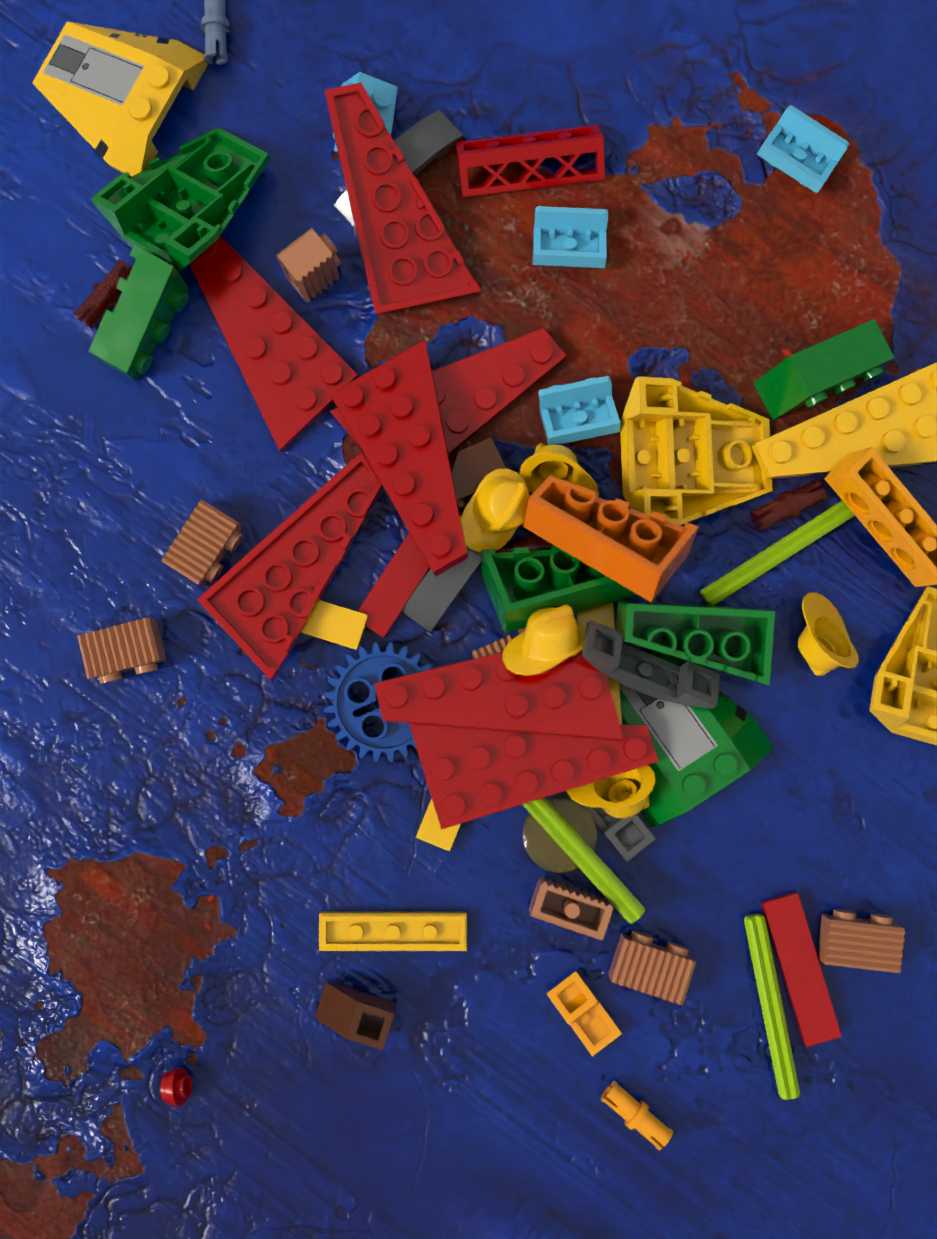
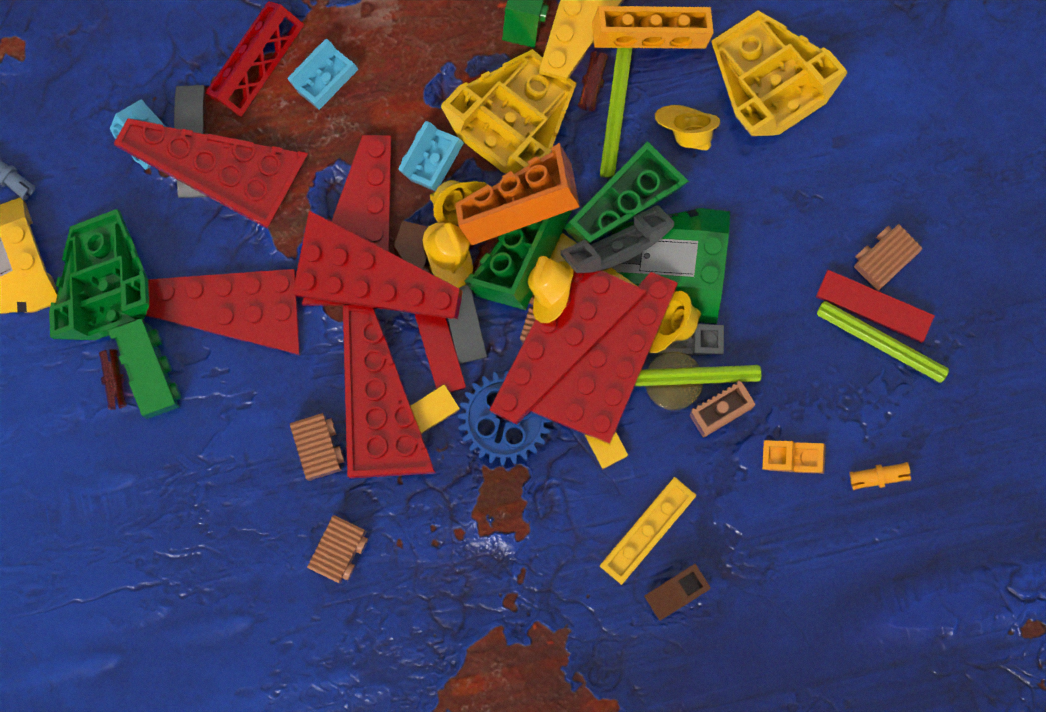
camera: 45 degrees left, 5 degrees down
nougat brick [276,228,341,303] -> none
nougat brick [608,930,696,1005] -> none

